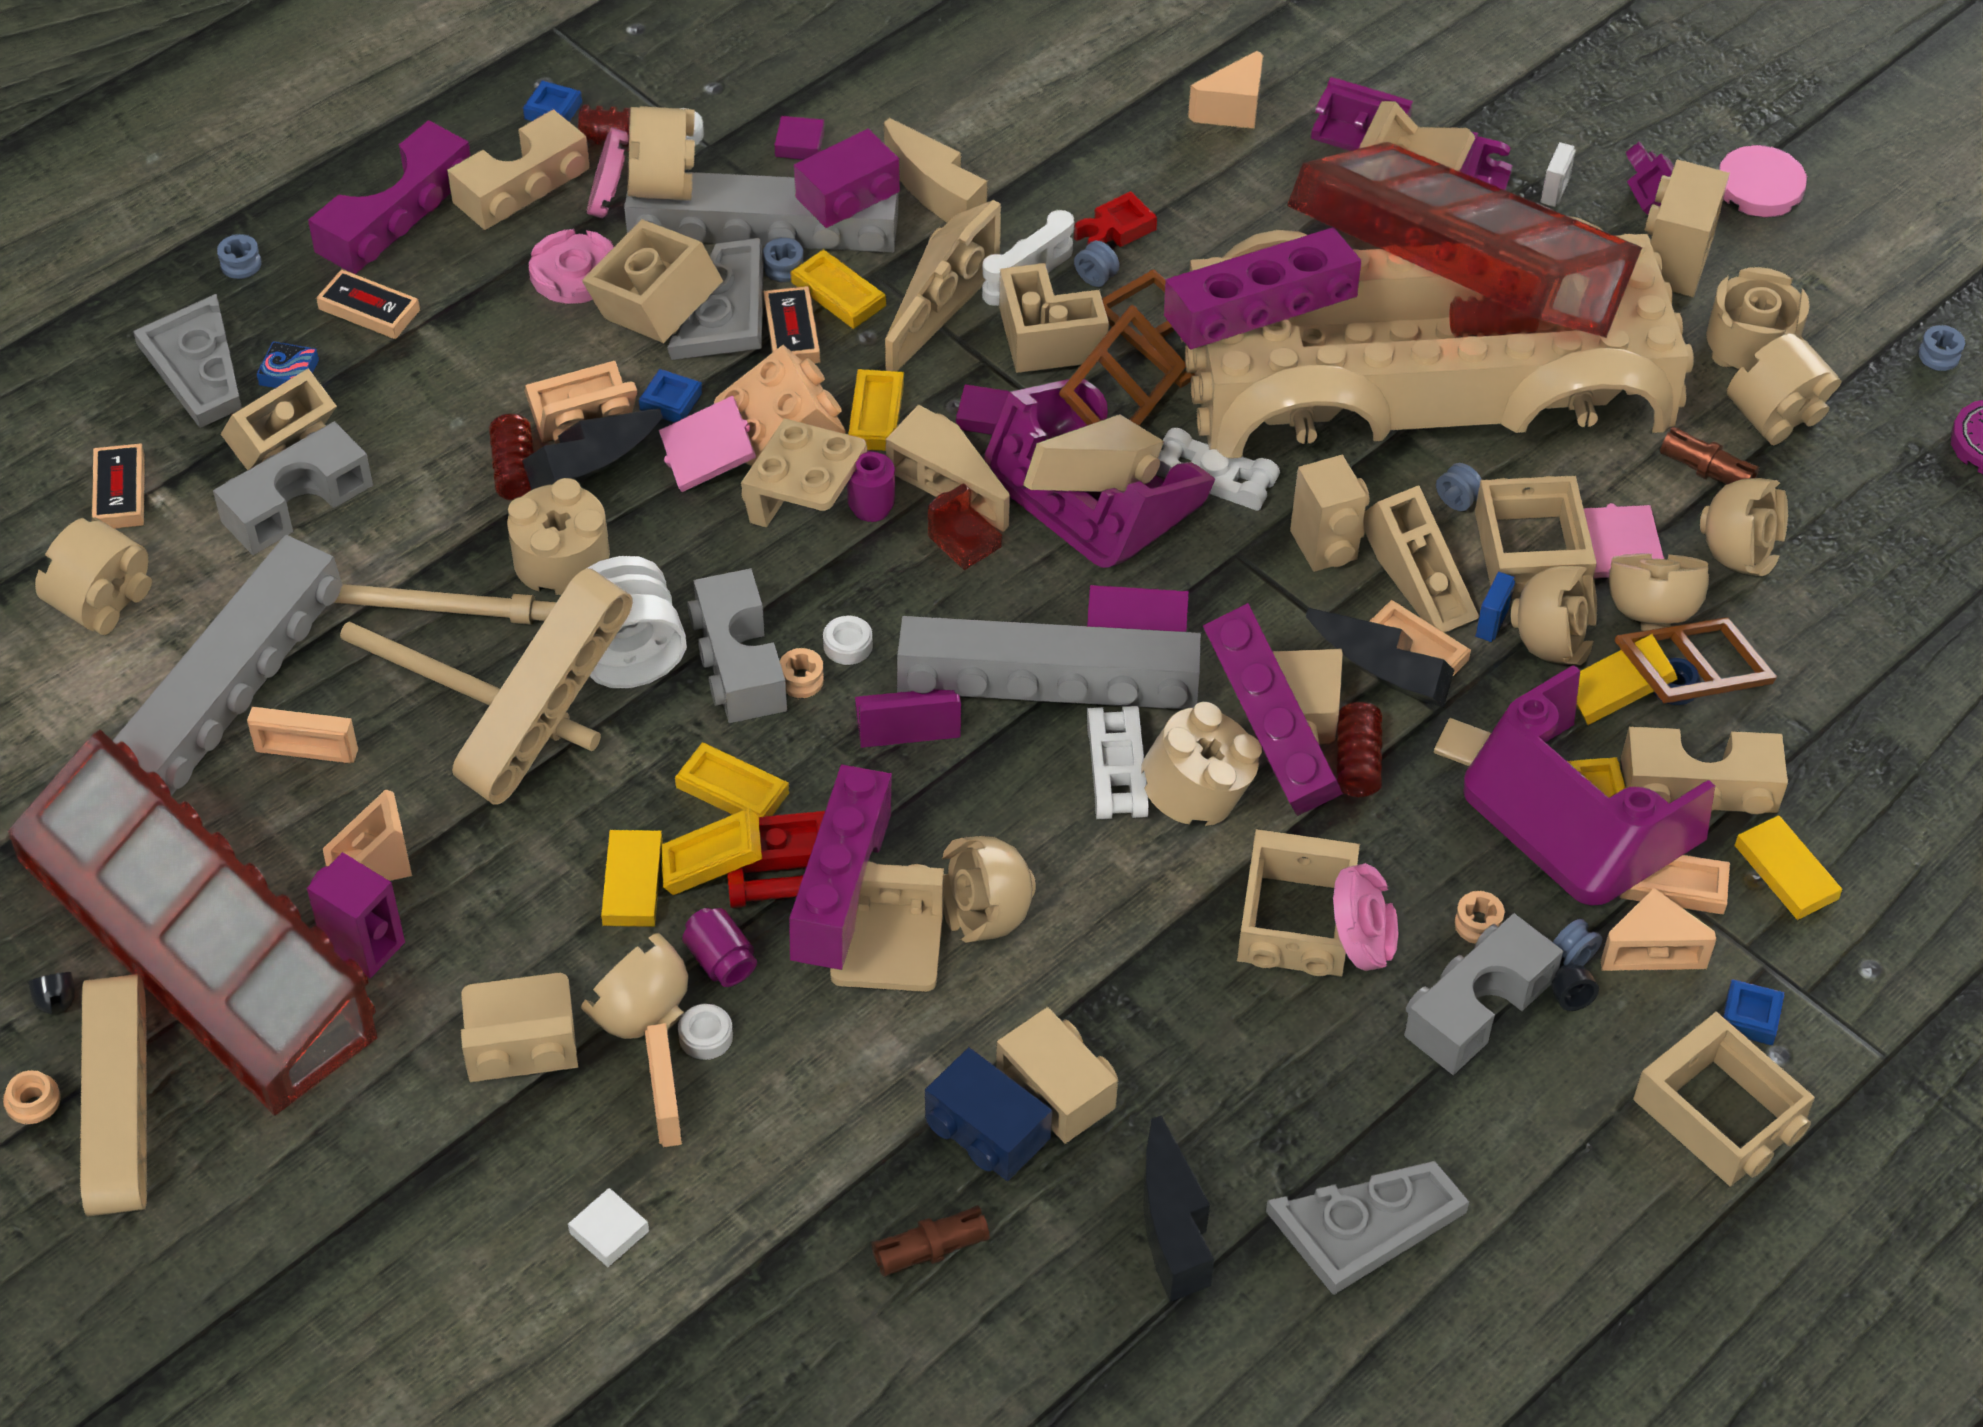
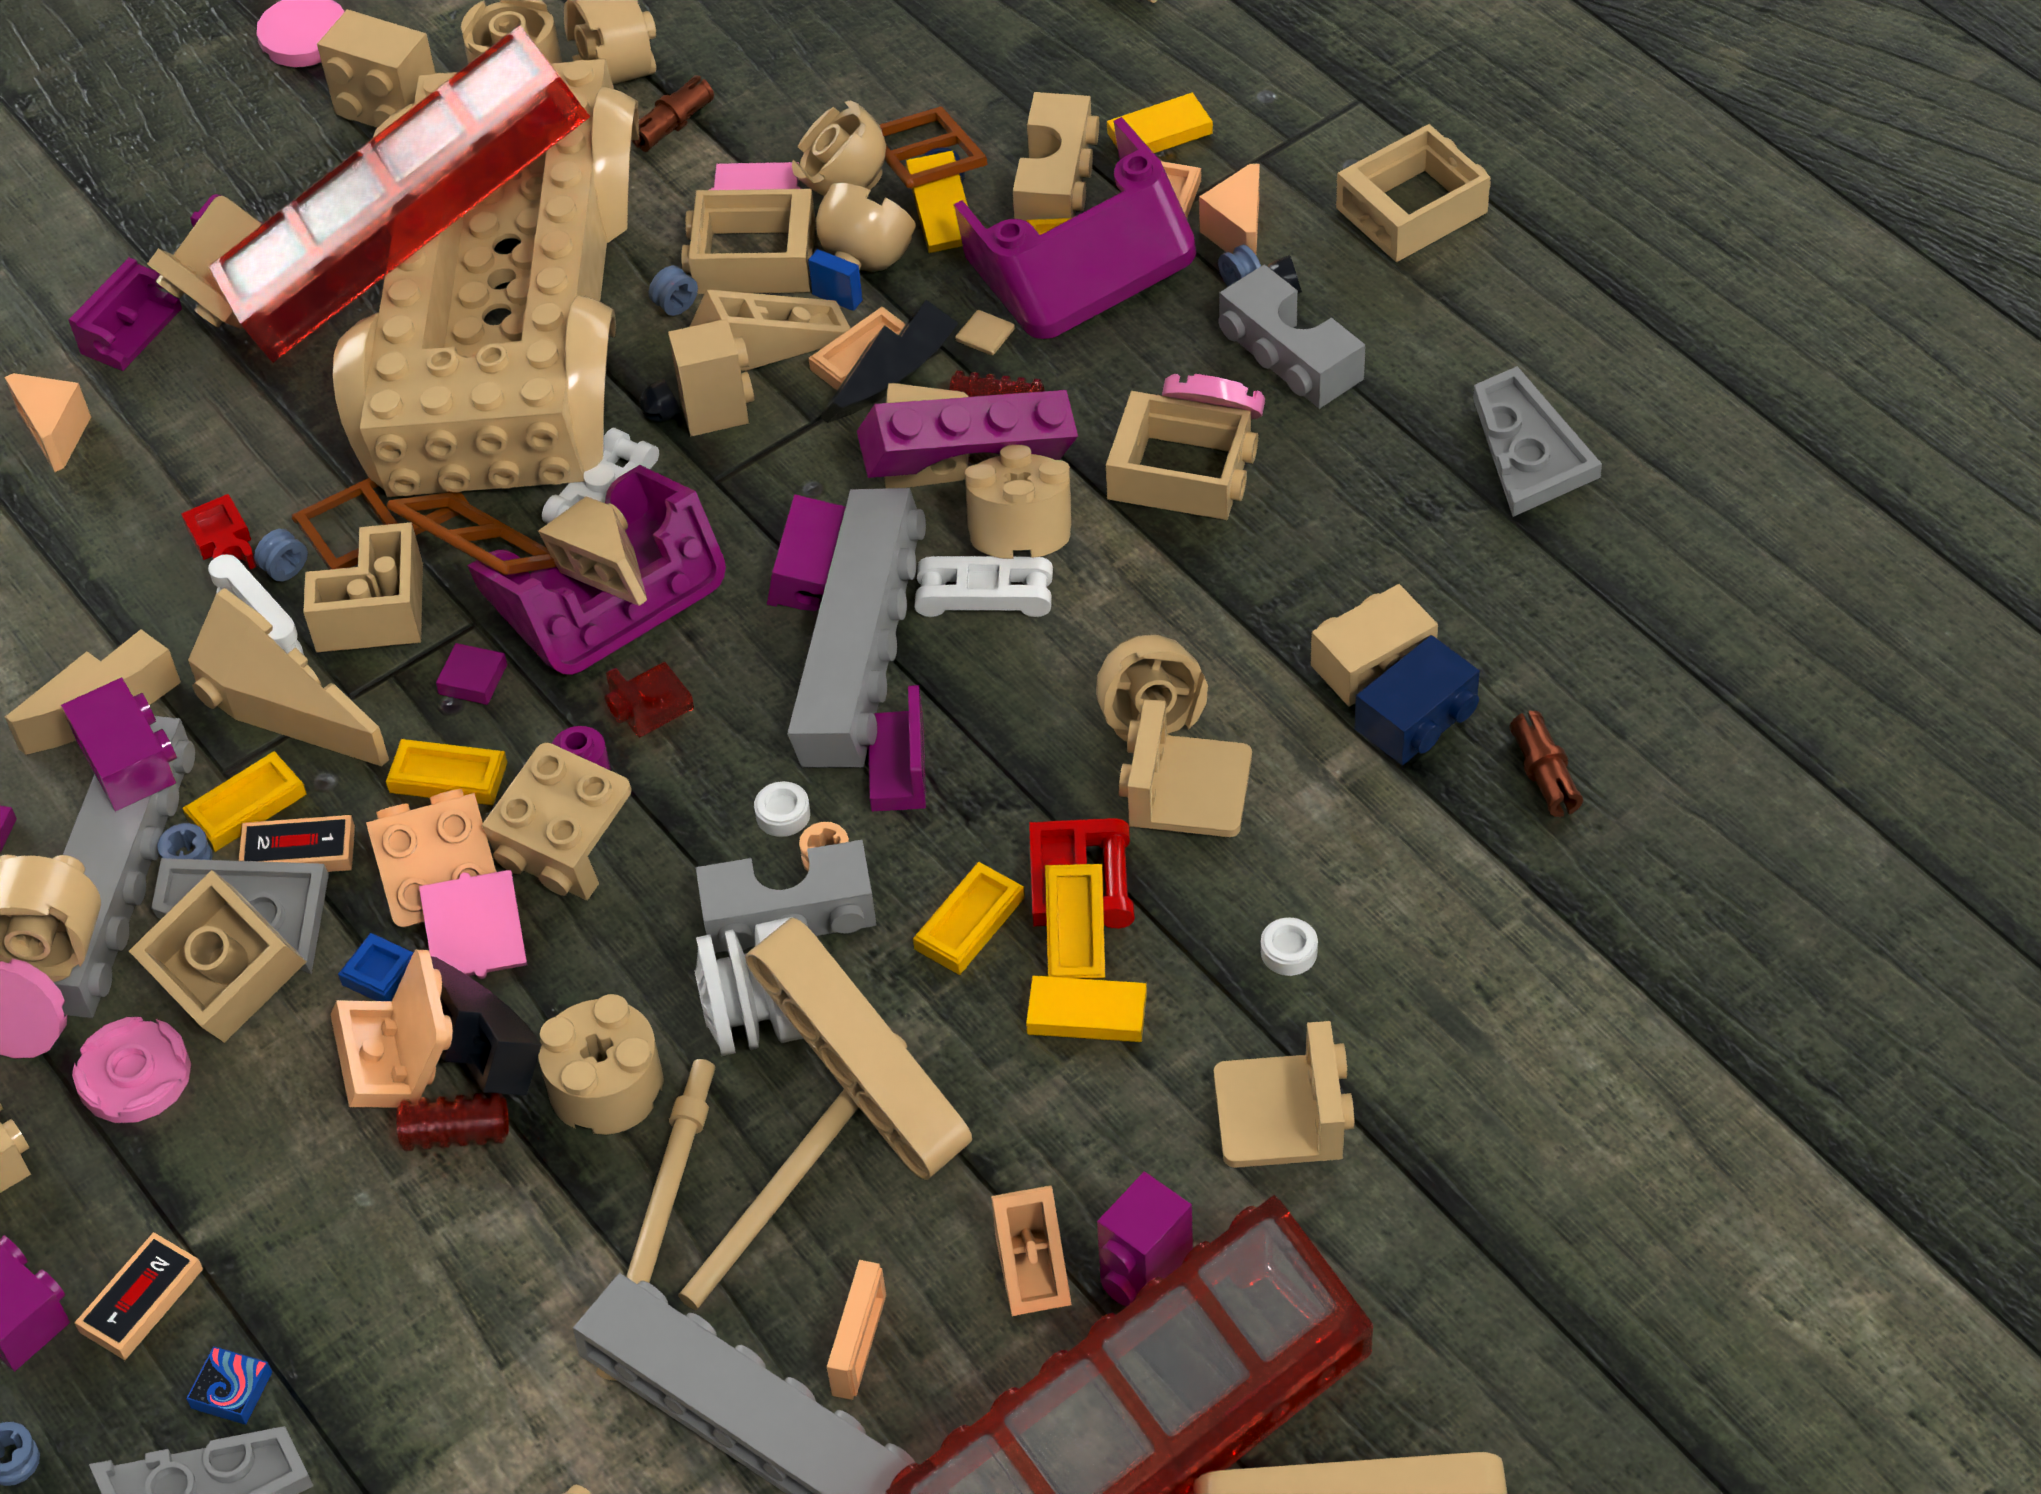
camera: 80 degrees left, 0 degrees up
light grey arch [213,421,373,555] -> none
tan brick [221,368,337,470] -> none
white tile [568,1188,649,1267] -> none
tan cylinder [581,933,688,1039] -> none
light nougat tile [645,1023,682,1147] -> none
magenta brick [682,908,757,987] -> none
magenta arch [789,764,892,970] -> none
tan slope [886,405,1010,532] -> none
black slope [1143,1115,1214,1302] -> none
magenta brick [1164,227,1361,350] -> none
clear red piece [1449,293,1539,338] -> none
light nougat bush [1454,891,1505,944] -> none
white tile [1541,142,1575,207] -> none
magenta plate [1625,141,1674,215] -> none
tan cylinder [1700,478,1788,576] -> none
blue tile [1723,979,1785,1046] -> none

